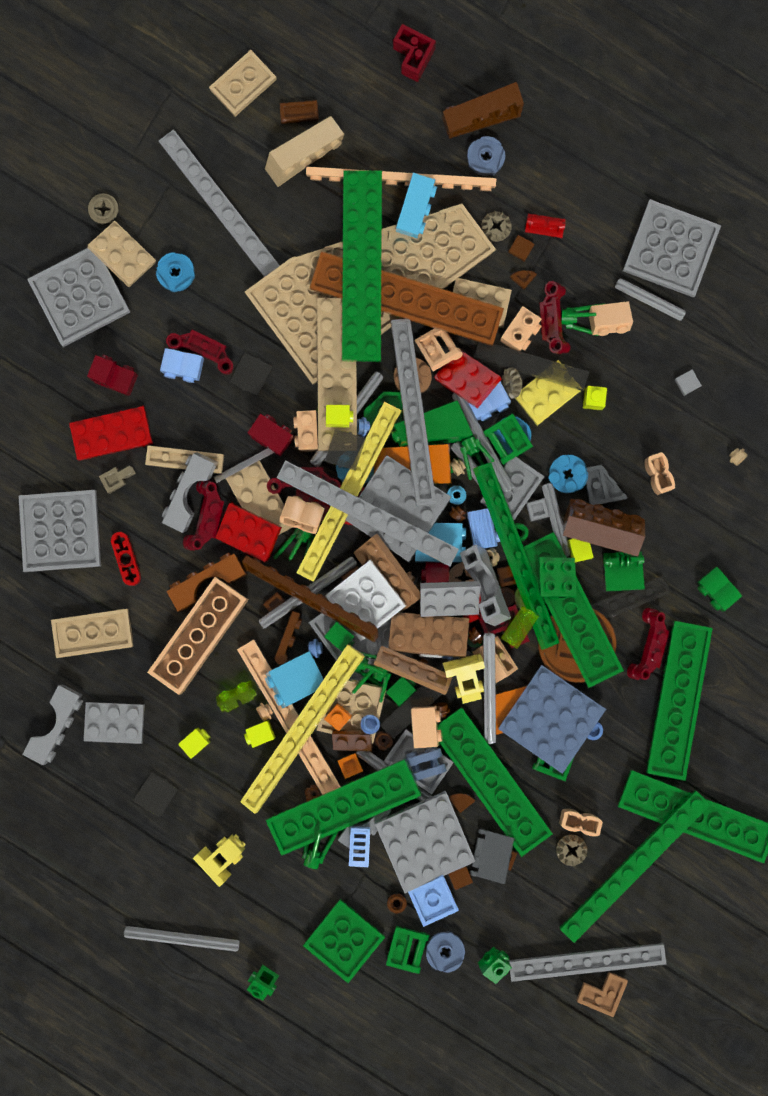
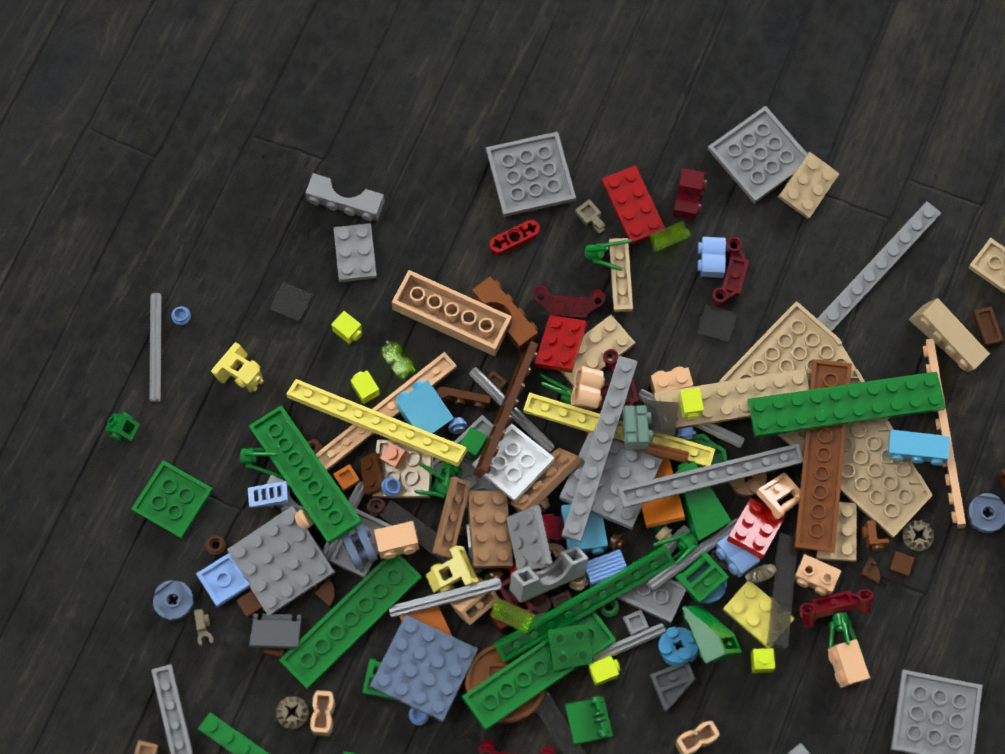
camera: 75 degrees right, 15 degrees down
tan plate [51,609,134,658] -> none
dark tan gear [88,194,119,225] -> none
dark azure plate [156,253,195,292] -> none
light grey arch [162,452,218,533] -> none
white sticker [214,448,274,483] -> none
dark red brick [247,414,294,456] -> none
light nougat plate [256,703,273,721] -> none
green brick [386,677,416,706] -> none
green plate [386,926,430,974] -> none
reddish brown plate [432,702,450,717] -> none
medium azure plate [447,486,466,505] -> none
green brick [478,947,512,984] -> none
red hinge [525,213,566,238] -> none
reddish brown brick [563,499,645,556] -> none
light grey axle [615,278,686,320] -> none
none -> medium blue plate [171,307,191,325]
none -> dark tan plate [194,609,214,646]
none -> light nougat tile [294,509,314,529]
none -> green plant [585,239,632,271]
none -> sand green brick [622,405,653,450]
none -> dark orange axle [635,442,689,462]
none -> clear neon green hinge [649,221,691,252]
none -> green slope [682,606,742,663]
none -> dark orange bracket [862,520,889,551]

